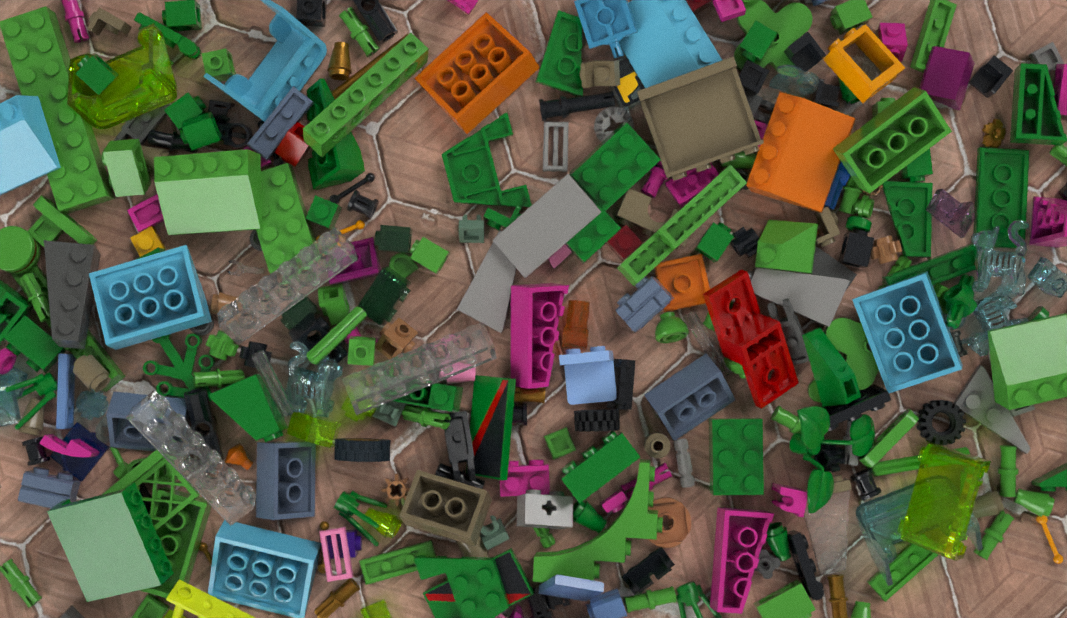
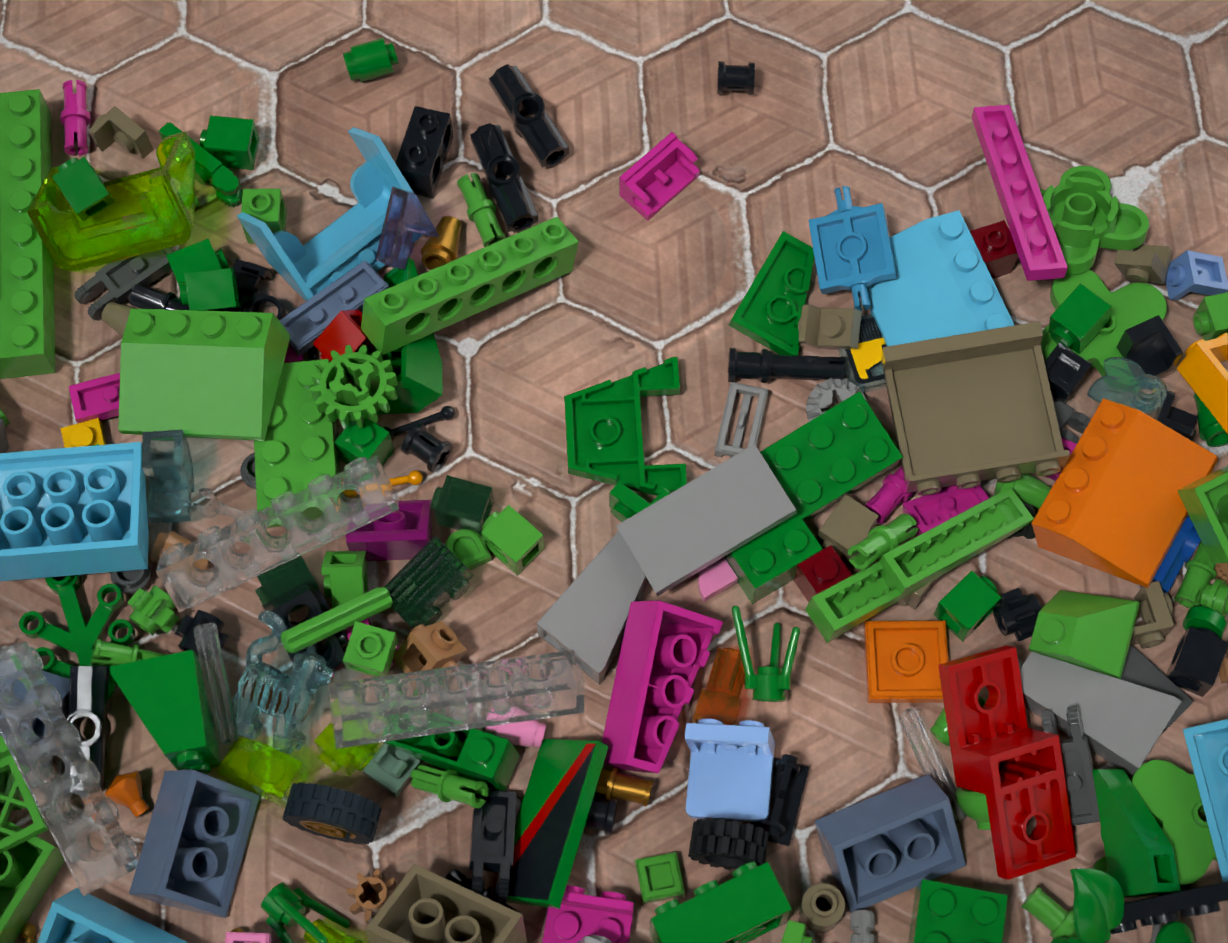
camera: 10 degrees right, 20 degrees down
bright green brick [102,139,151,197] -> none
orange slope [414,12,540,134] -> none
sand green tile [459,214,484,243] -> none
sand blue brick [615,276,674,332] -> none
bright green brick [655,312,690,343] -> none
none -> clear light blue brick [142,429,194,524]
none -> bright green gear [310,345,398,428]
none -> clear purple slope [375,186,439,270]
none -> green plant [732,606,800,702]
none -> bright green pin [848,513,918,570]

